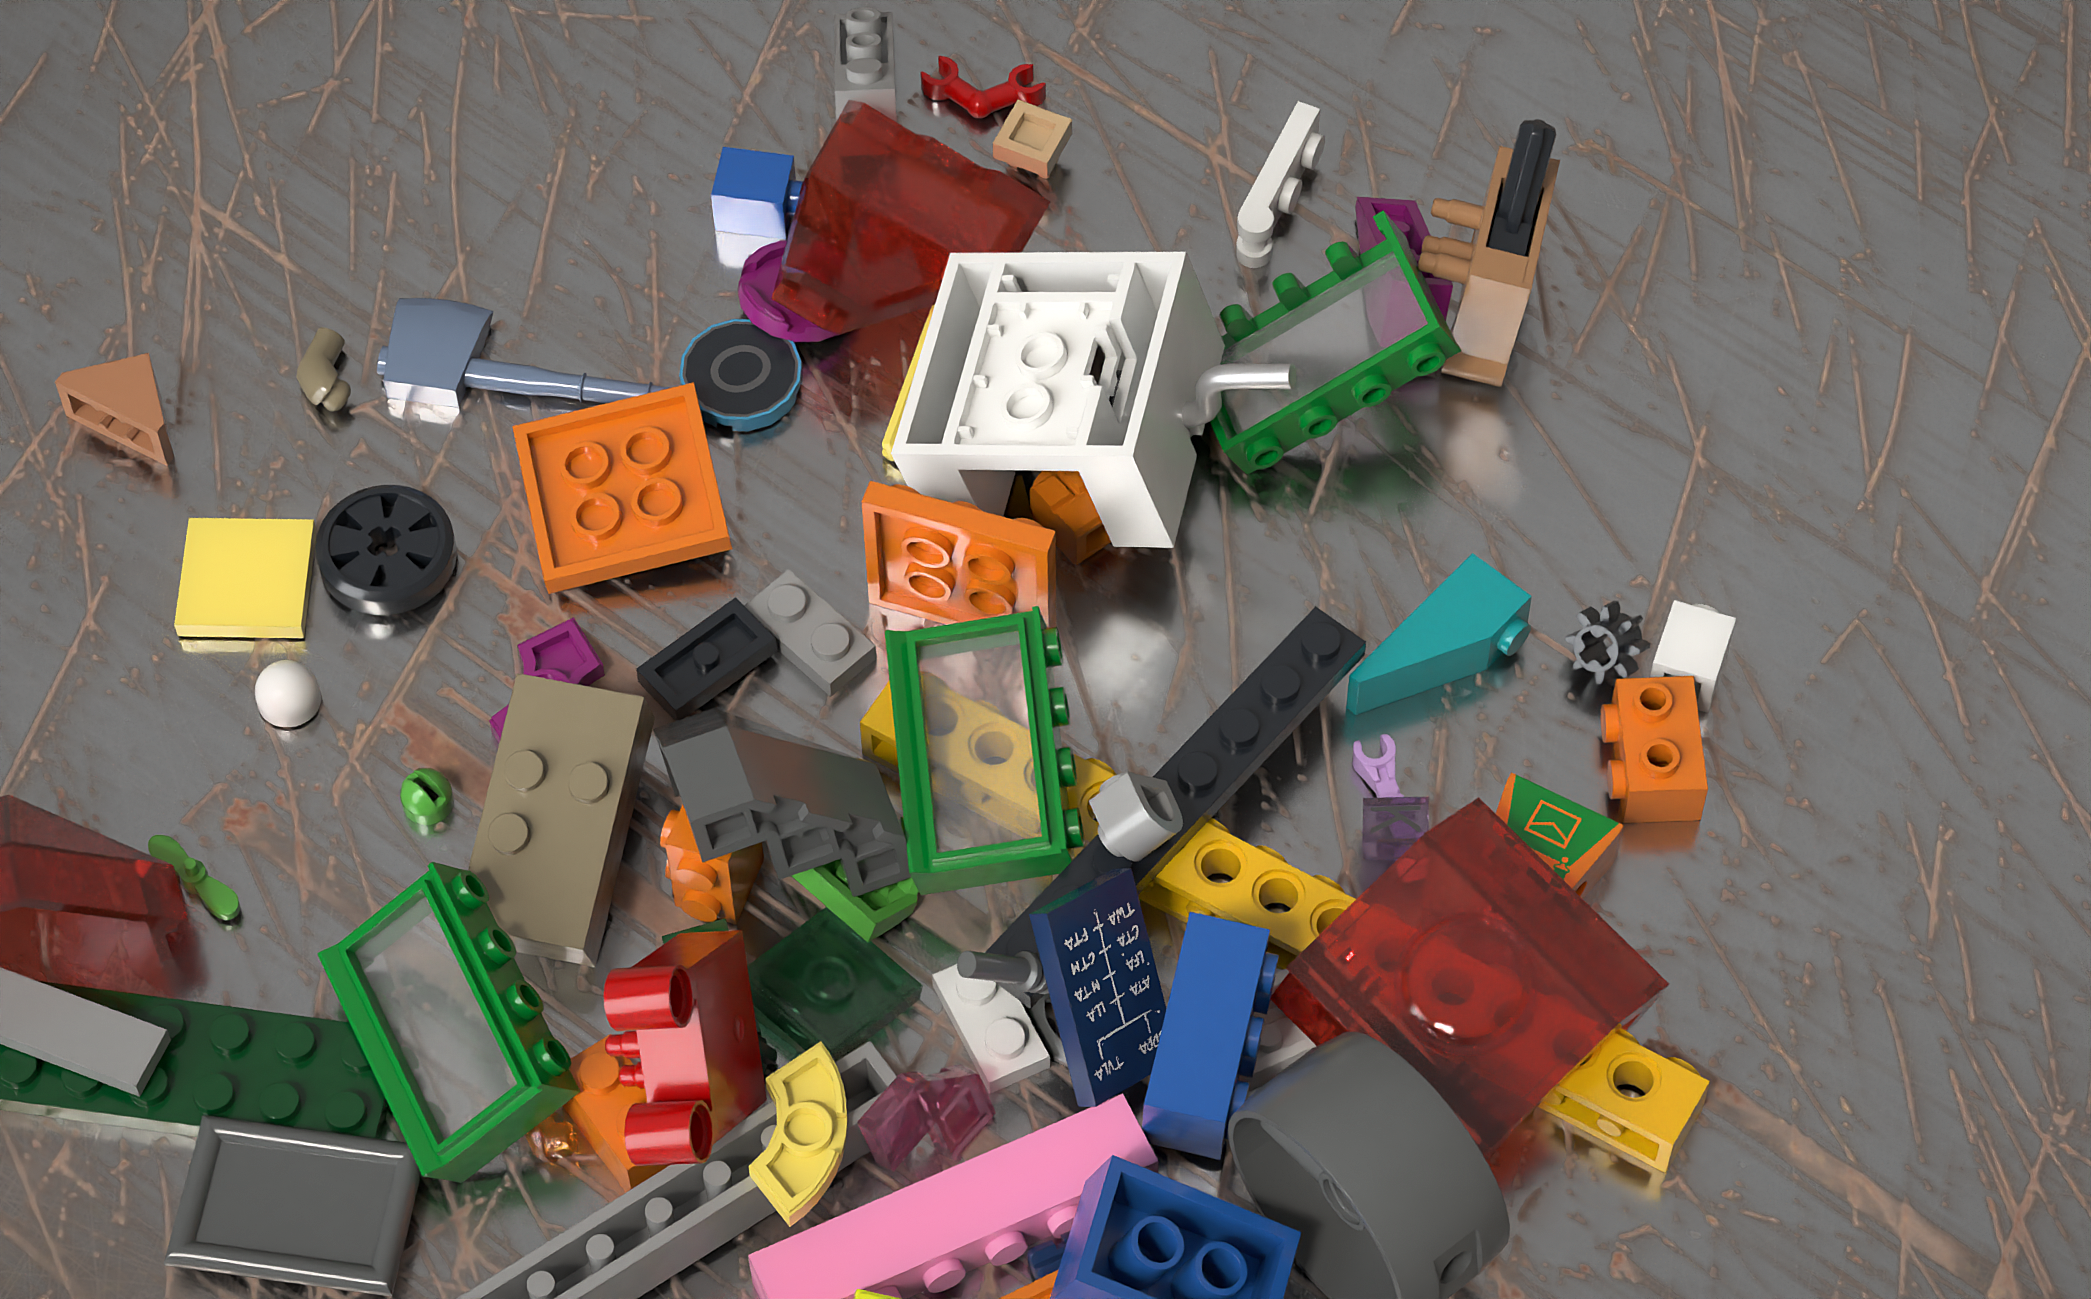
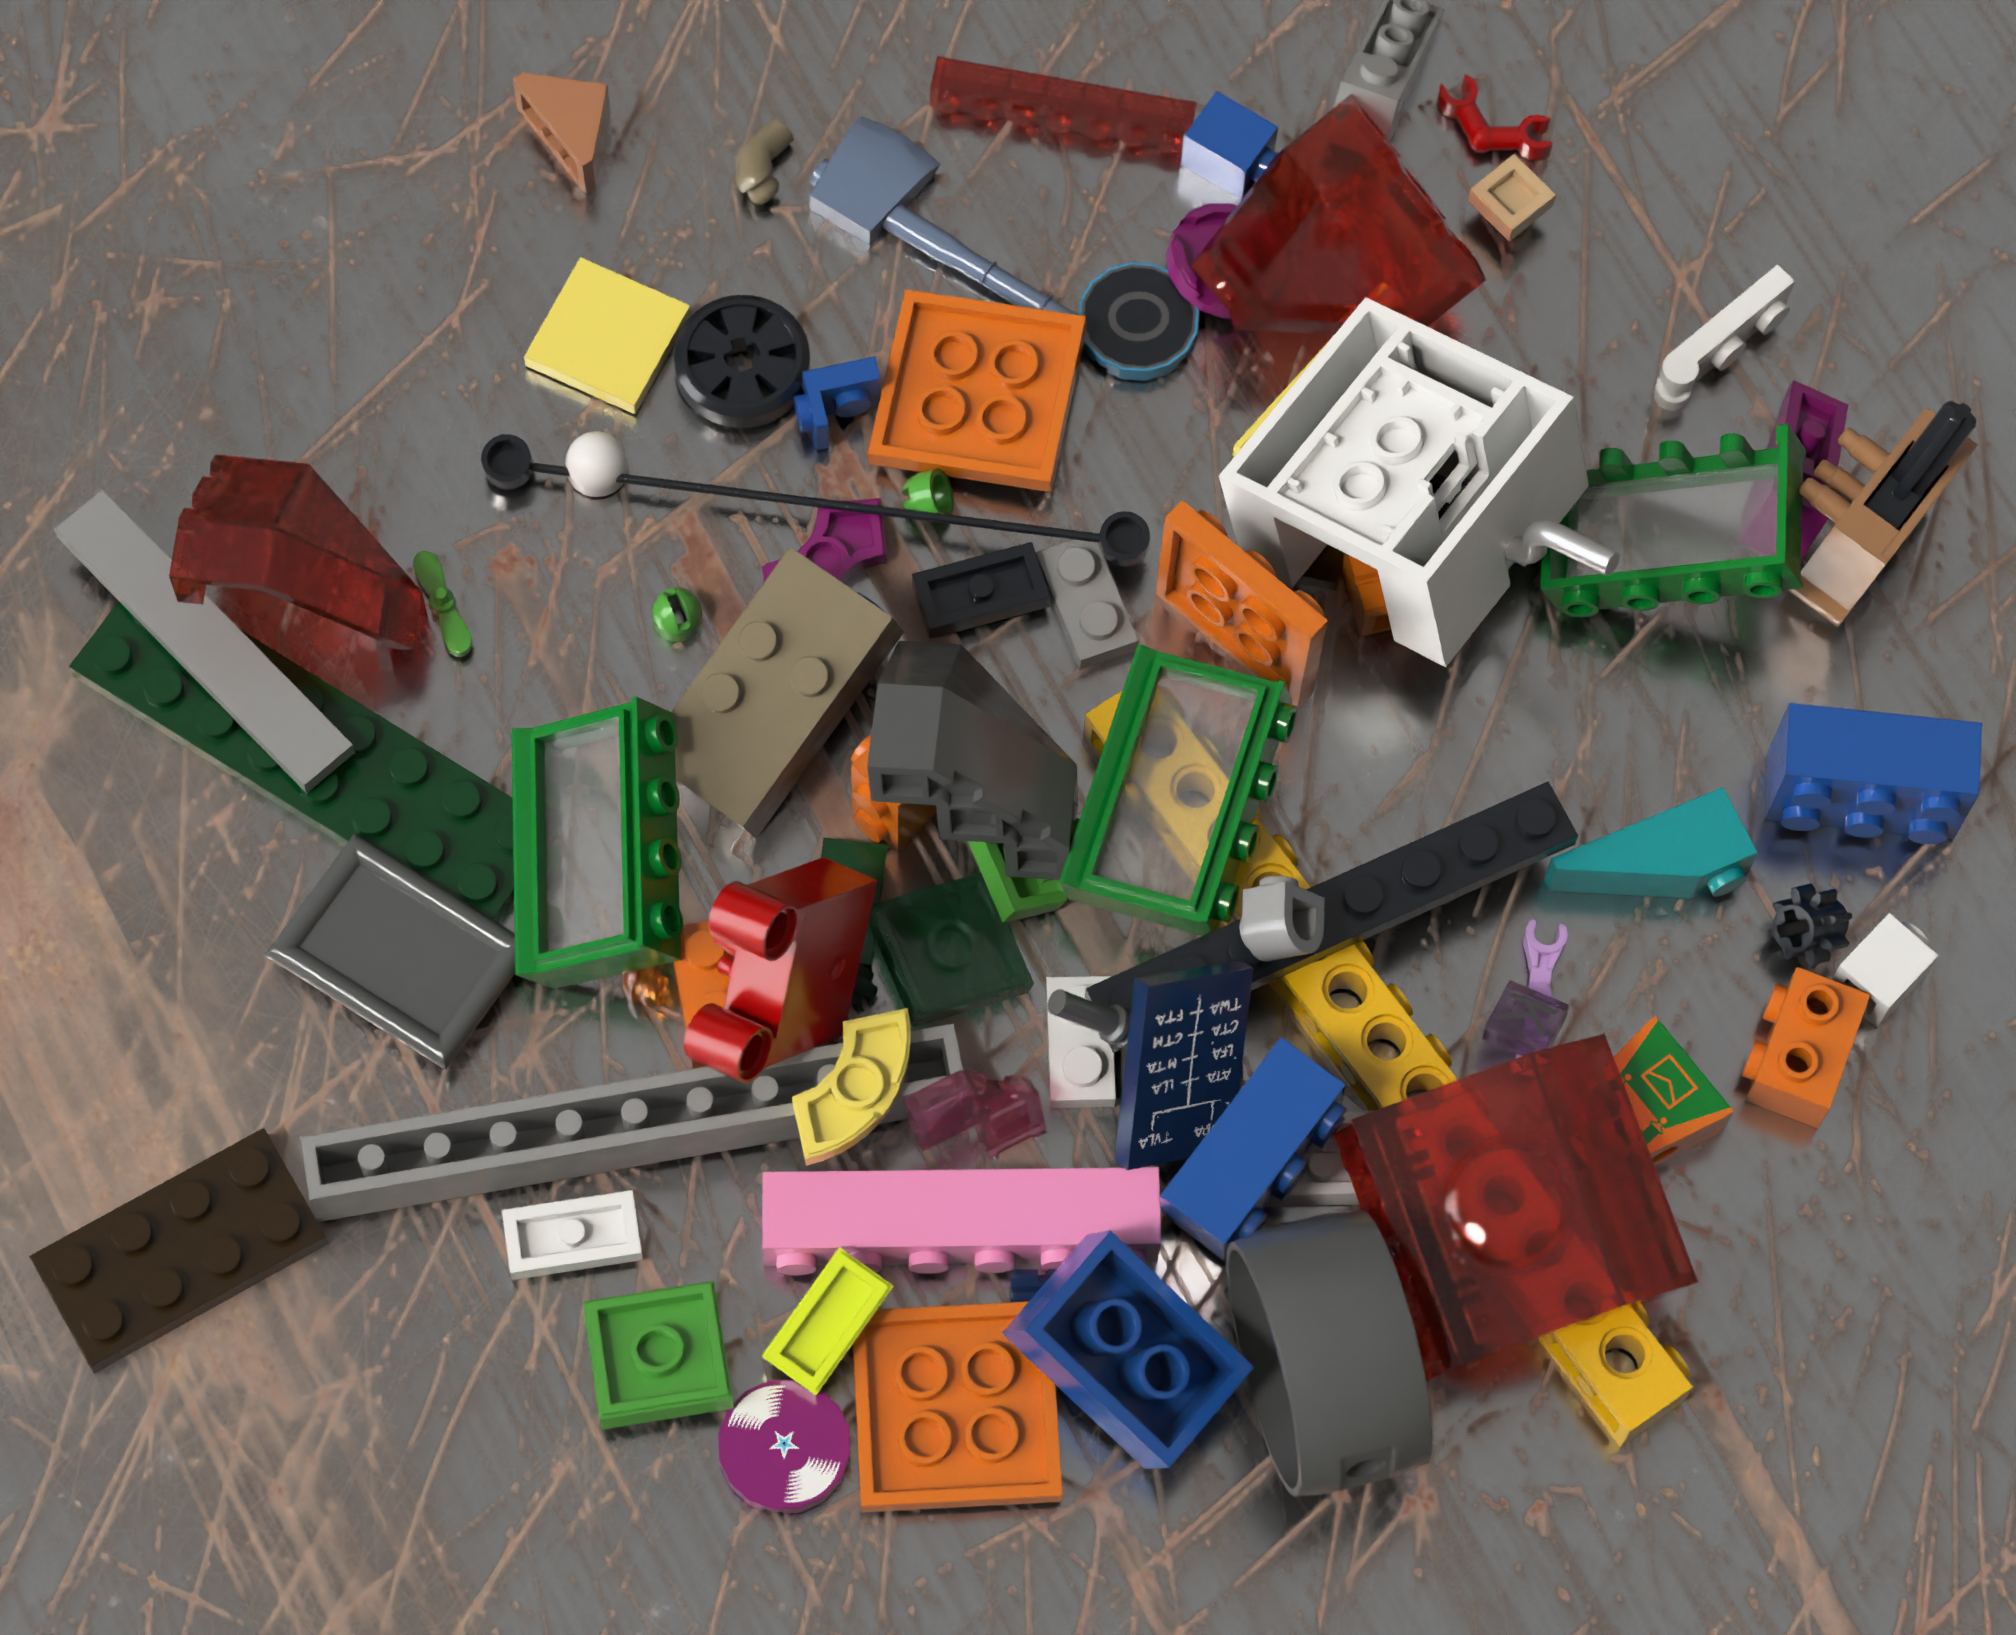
camera: 20 degrees right, 10 degrees up
none -> black piece [481,434,1150,567]
none -> blue bracket [793,356,881,450]
none -> bright green hinge [902,469,954,521]
none -> clear red piece [930,56,1197,153]
none -> blue brick [1764,703,1982,844]

